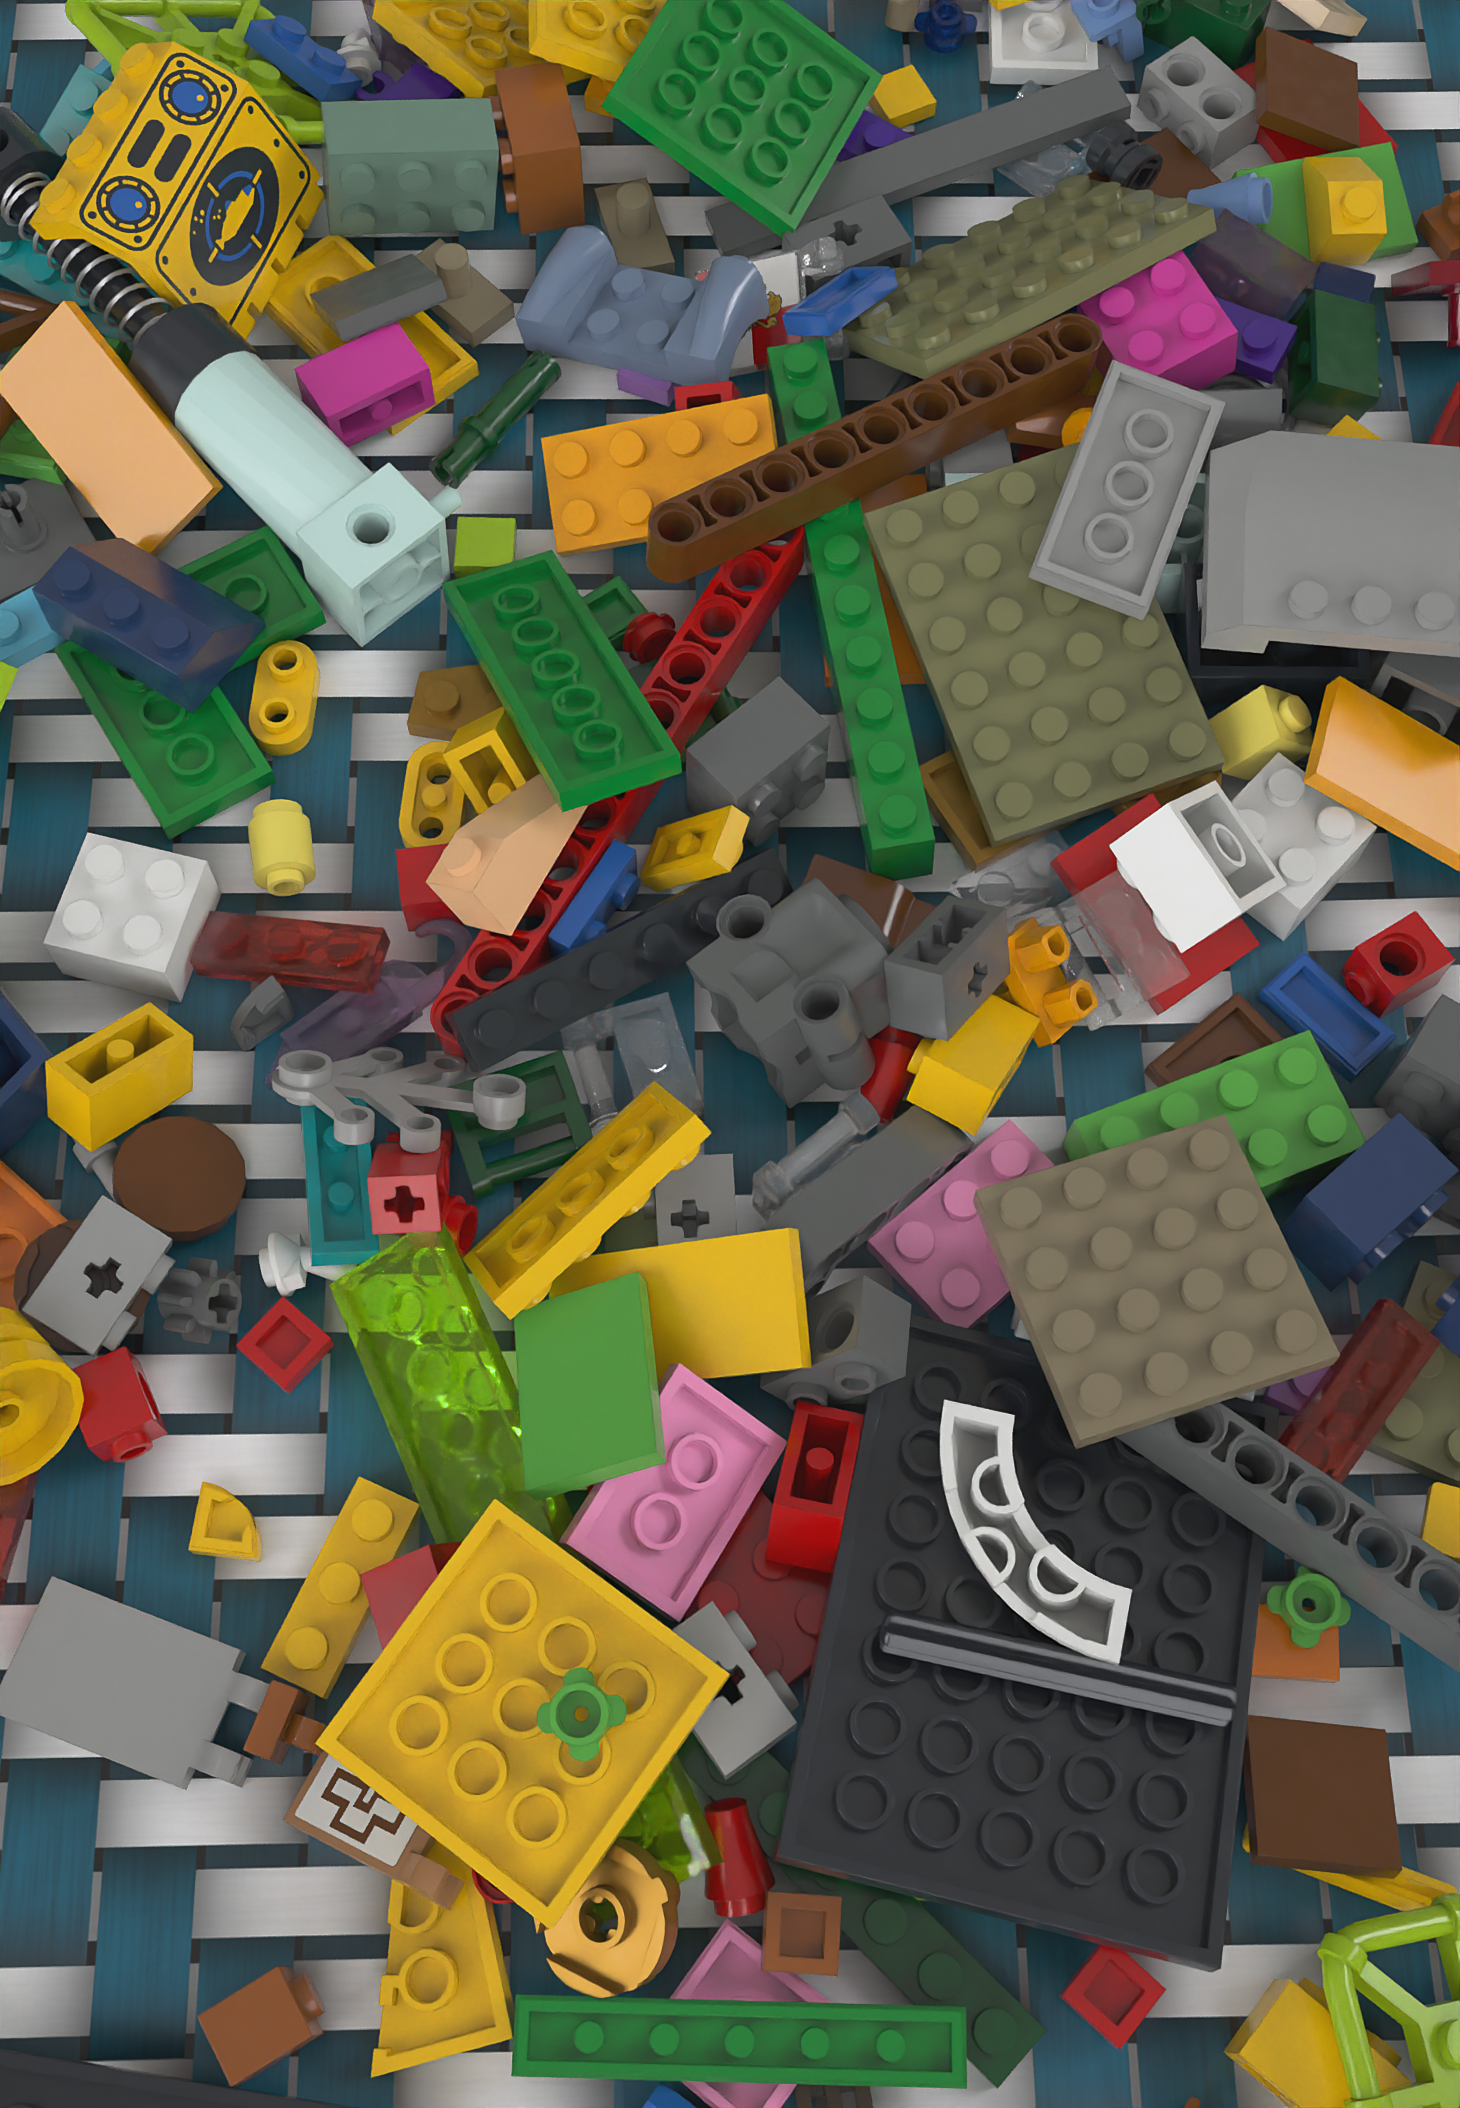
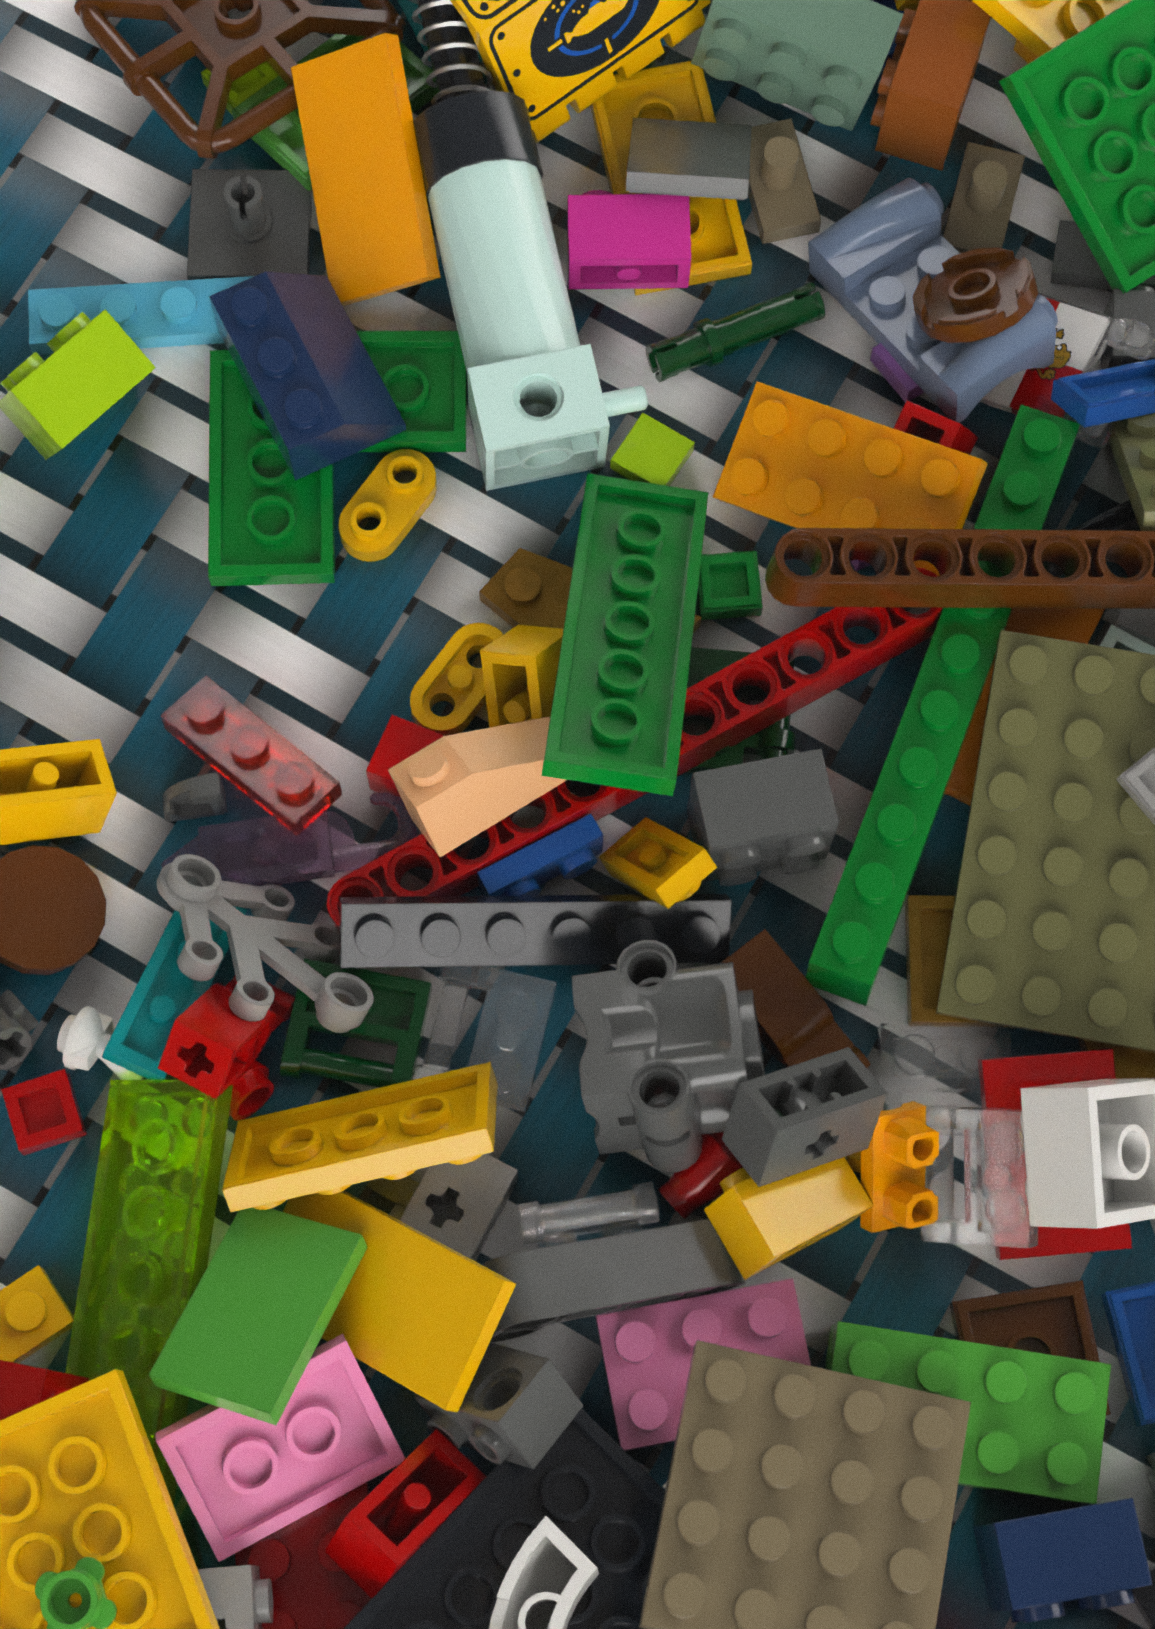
camera: 30 degrees right, 5 degrees up
white brick [43,832,222,1003] -> none
light yellow brick [248,799,316,896] -> none
red plate [622,612,676,664] -> none
none -> reddish brown tile [912,247,1038,343]

